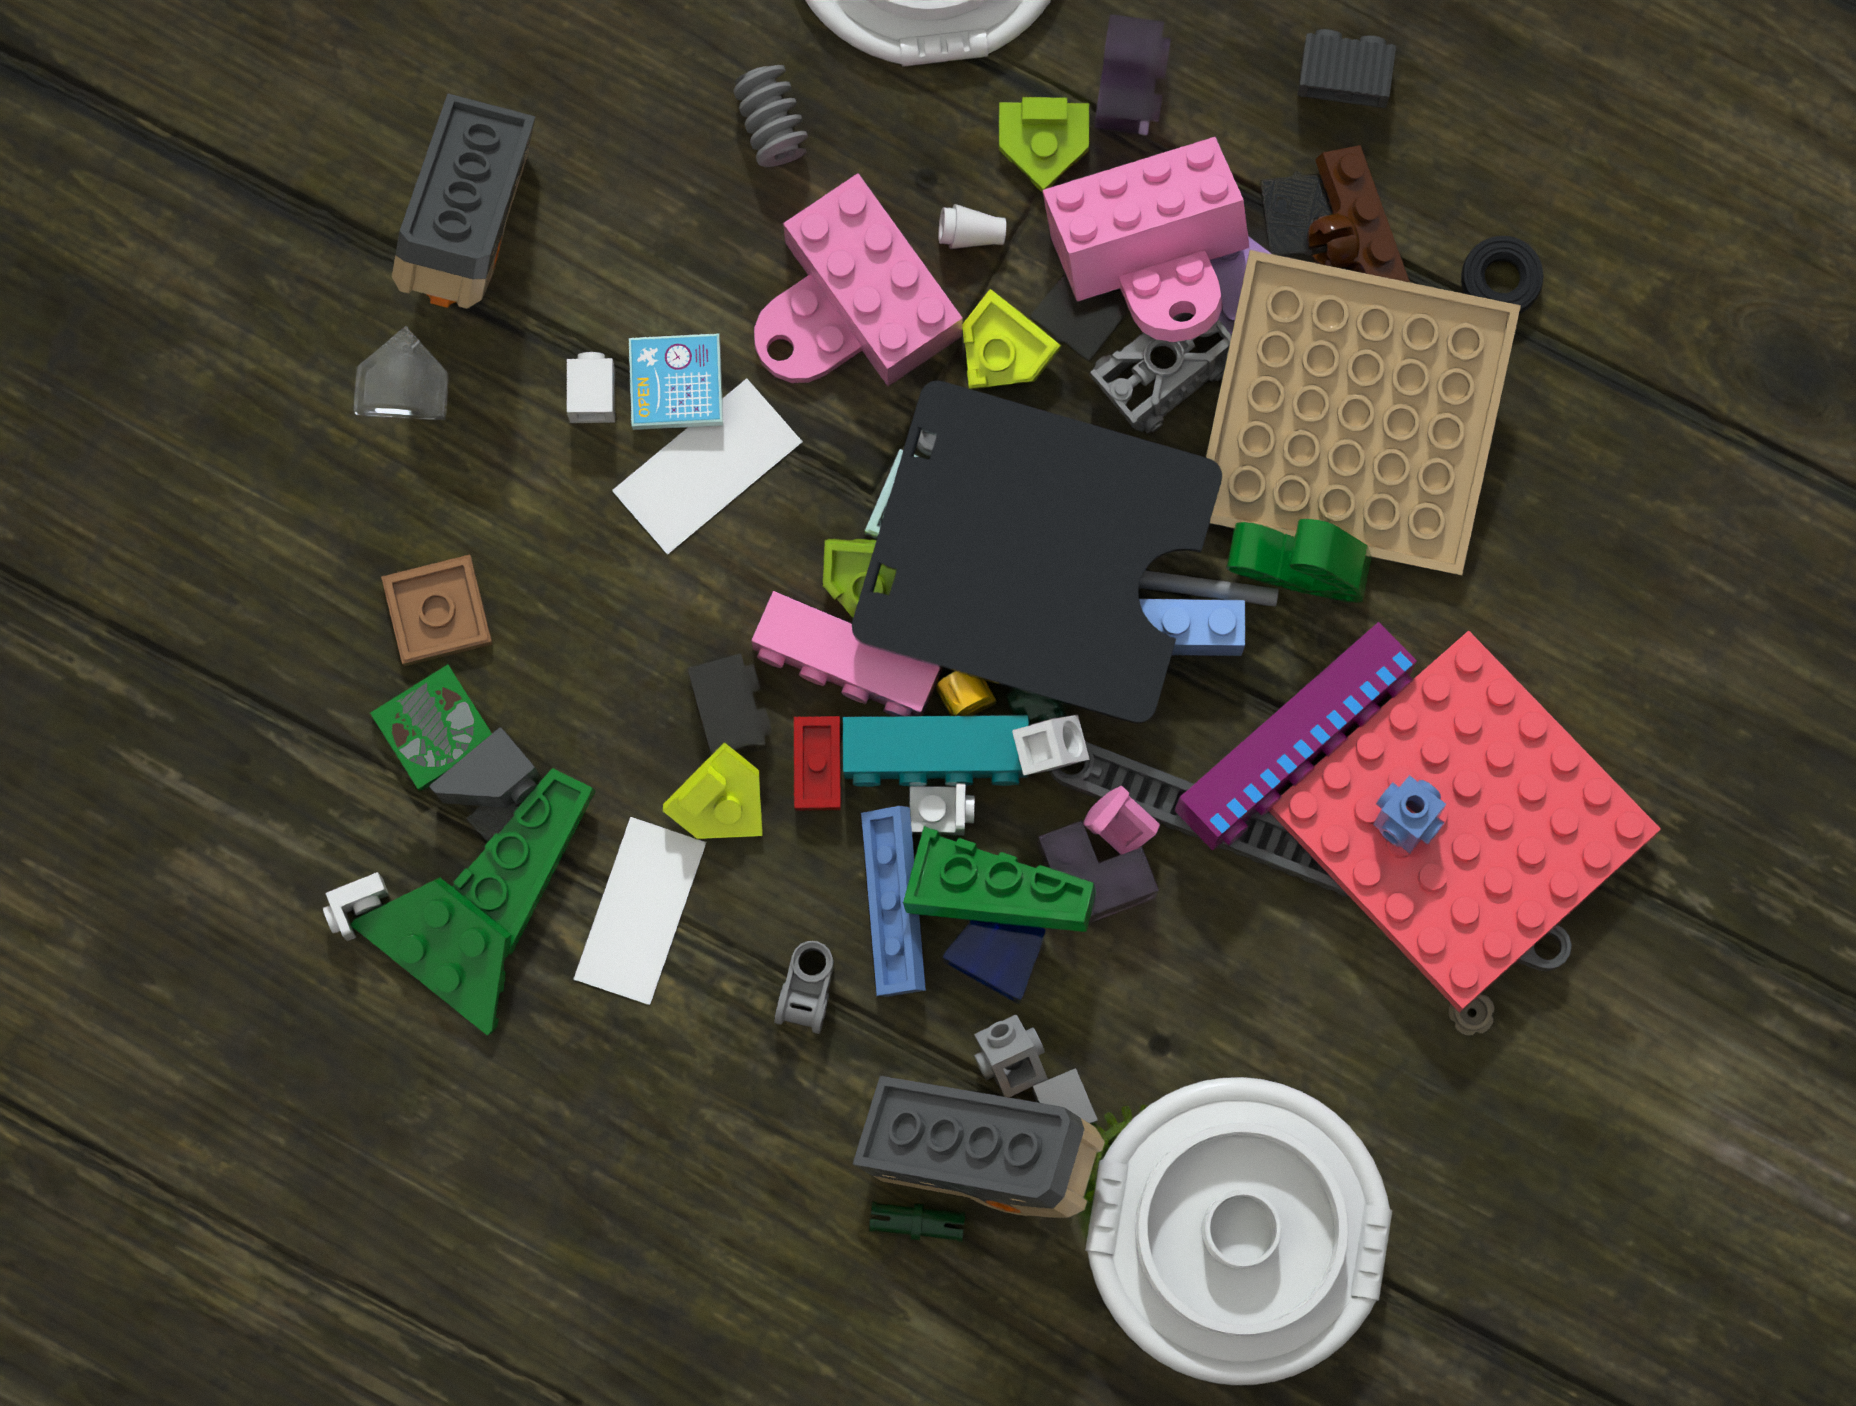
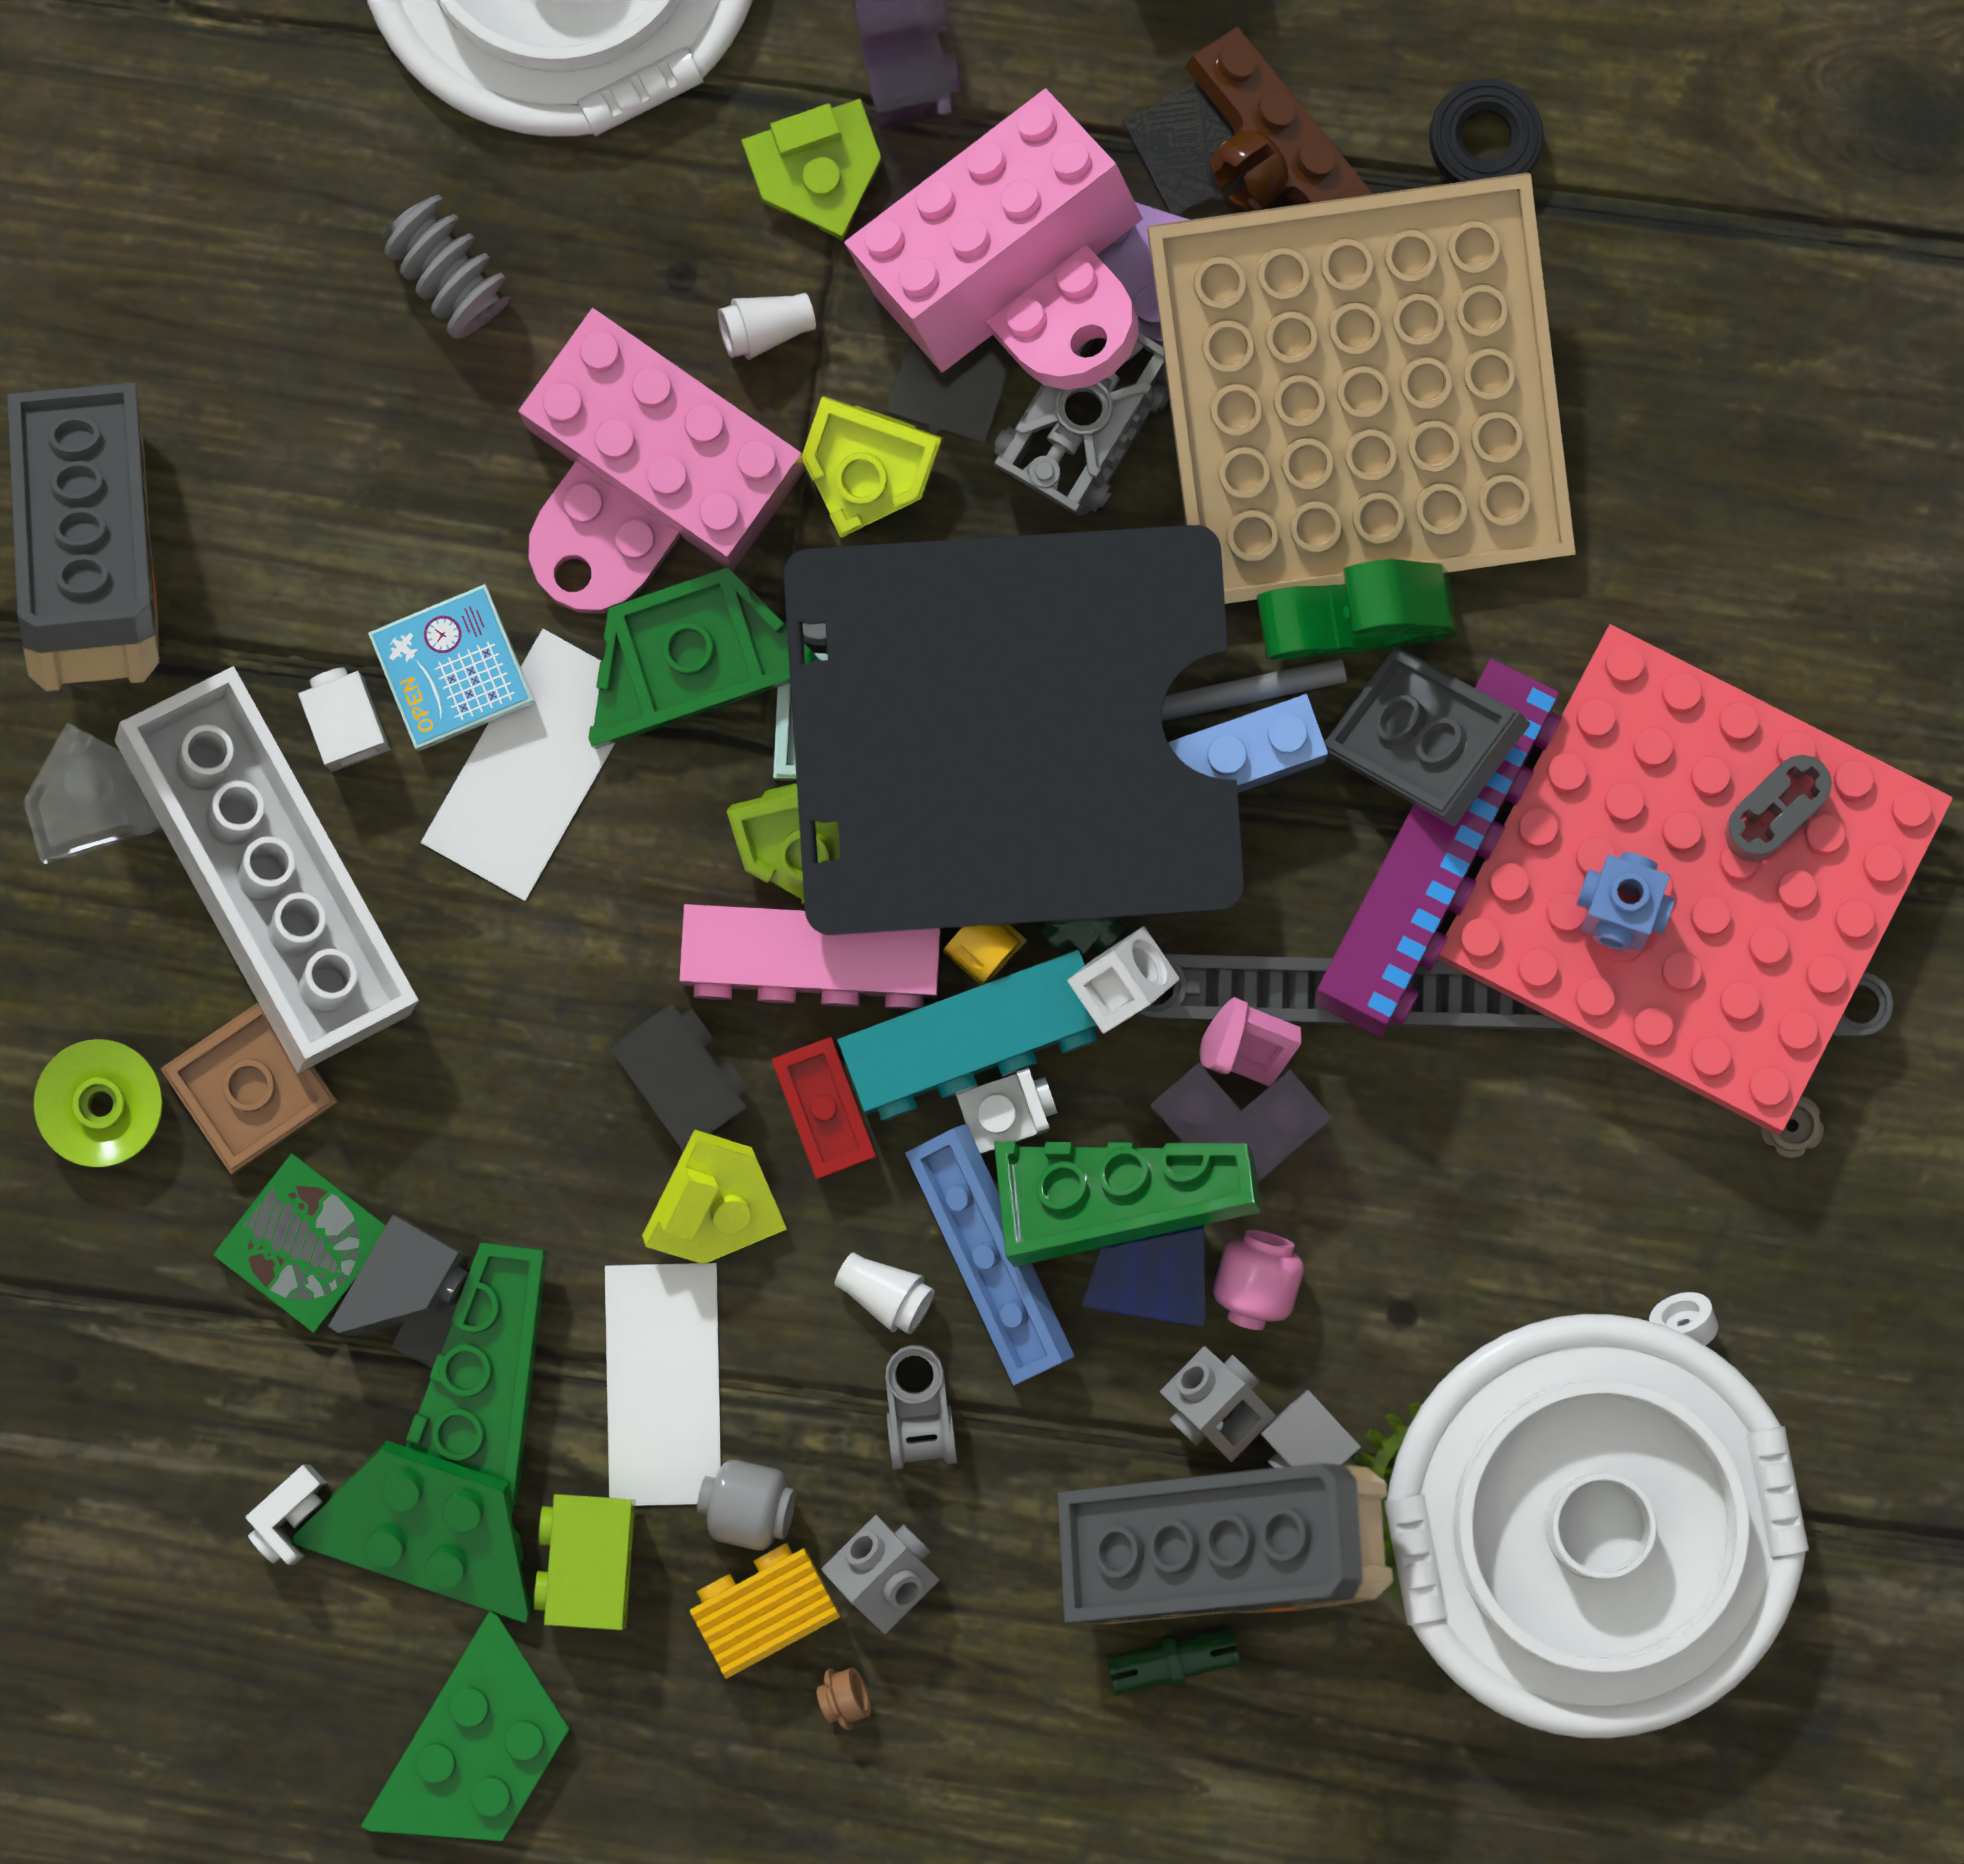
camera: 15 degrees left, 5 degrees up
none -> lime dish [34,1039,163,1167]
none -> white brick [114,666,419,1074]
none -> green wing [361,1611,571,1841]
none -> lime brick [534,1494,636,1630]
none -> green wing [588,567,822,749]
none -> yellow brick [689,1543,842,1679]
none -> light grey head [697,1460,796,1551]
none -> medium nougat plate [817,1667,871,1730]
none -> light grey brick [821,1515,940,1635]
none -> white cone [834,1252,935,1334]
none -> bright pink head [1212,1230,1305,1330]
none -> dark grey tile [1324,646,1531,827]
none -> white tile [1649,1292,1718,1346]
none -> dark grey beam [1725,755,1832,862]

